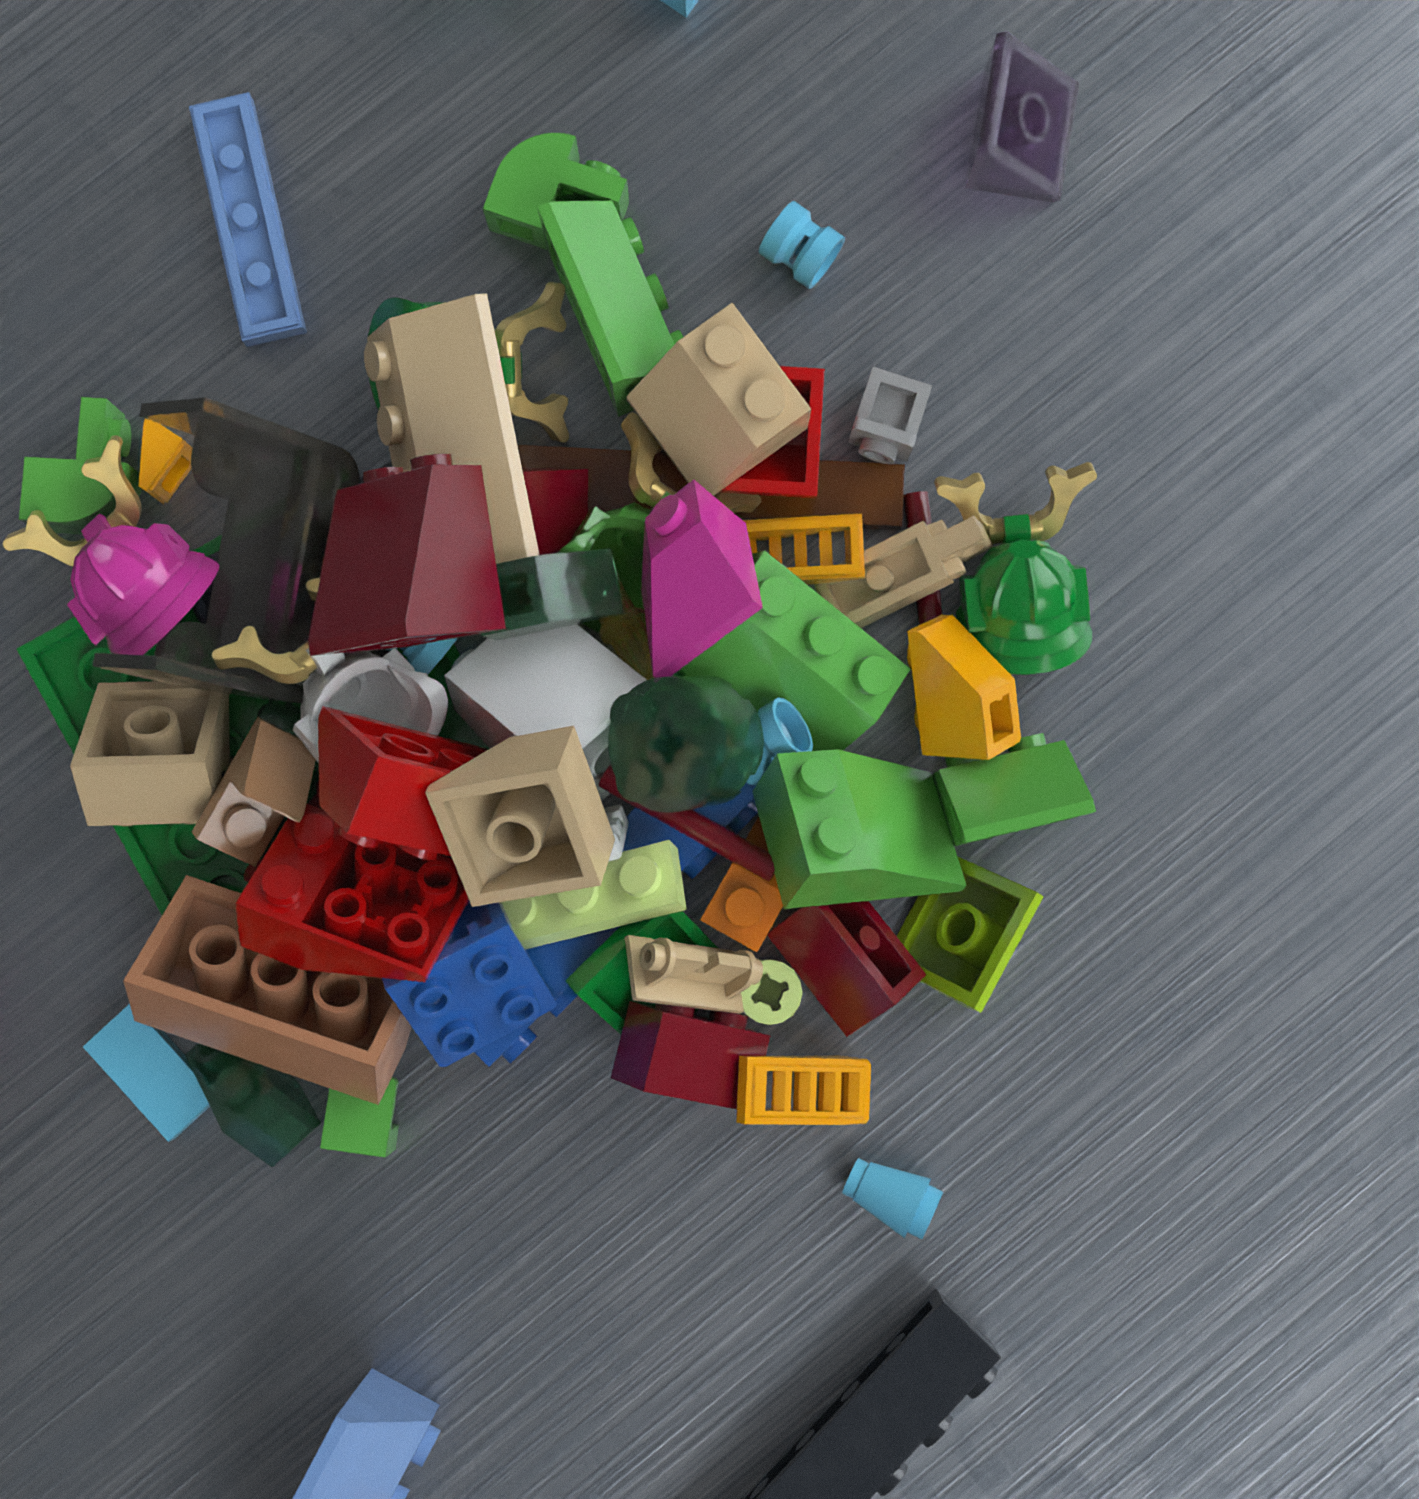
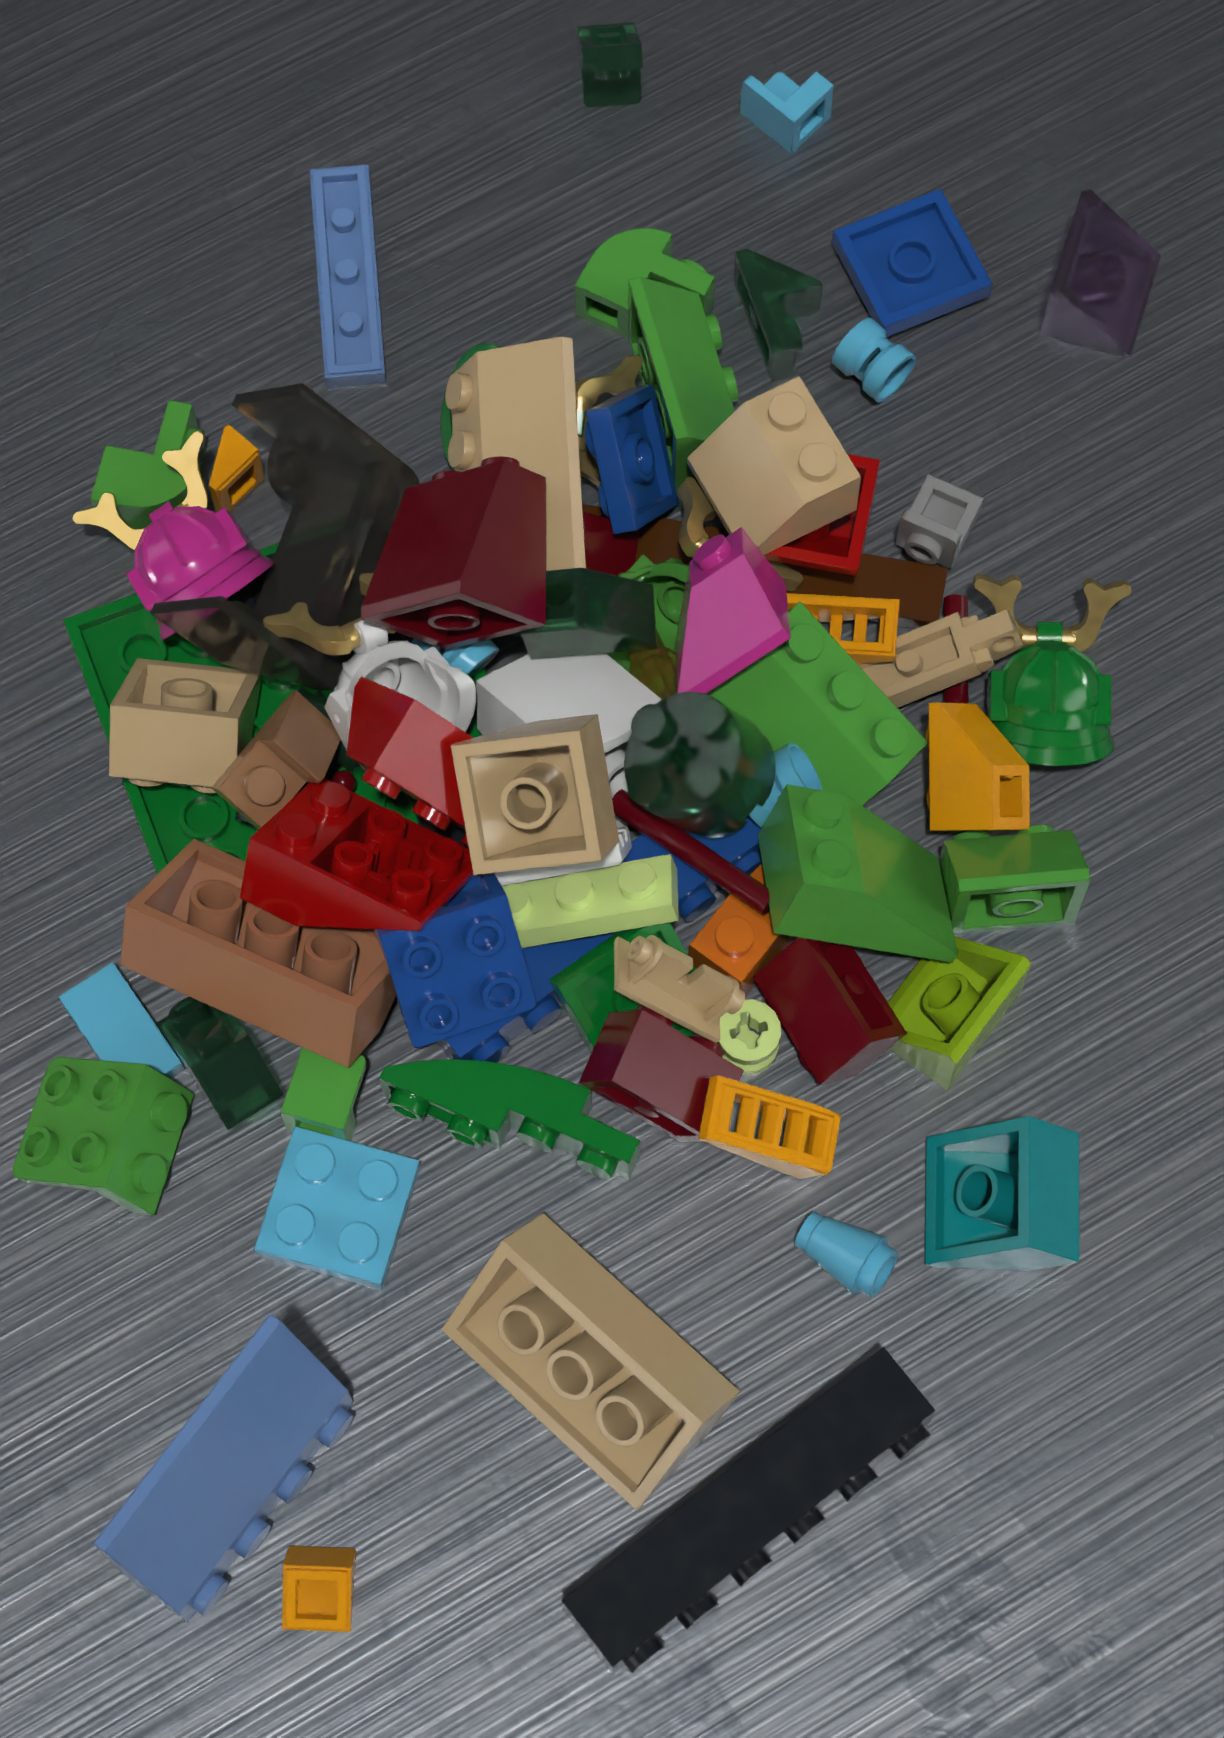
camera: 10 degrees right, 15 degrees down
none -> bright green bracket [13,1057,194,1216]
none -> medium azure plate [254,1126,421,1290]
none -> green slope [379,1059,640,1180]
none -> tan slope [441,1213,741,1511]
none -> blue plate [585,384,679,534]
none -> clear green slope [734,249,823,383]
none -> blue plate [832,188,993,337]
none -> teal slope [925,1116,1079,1271]

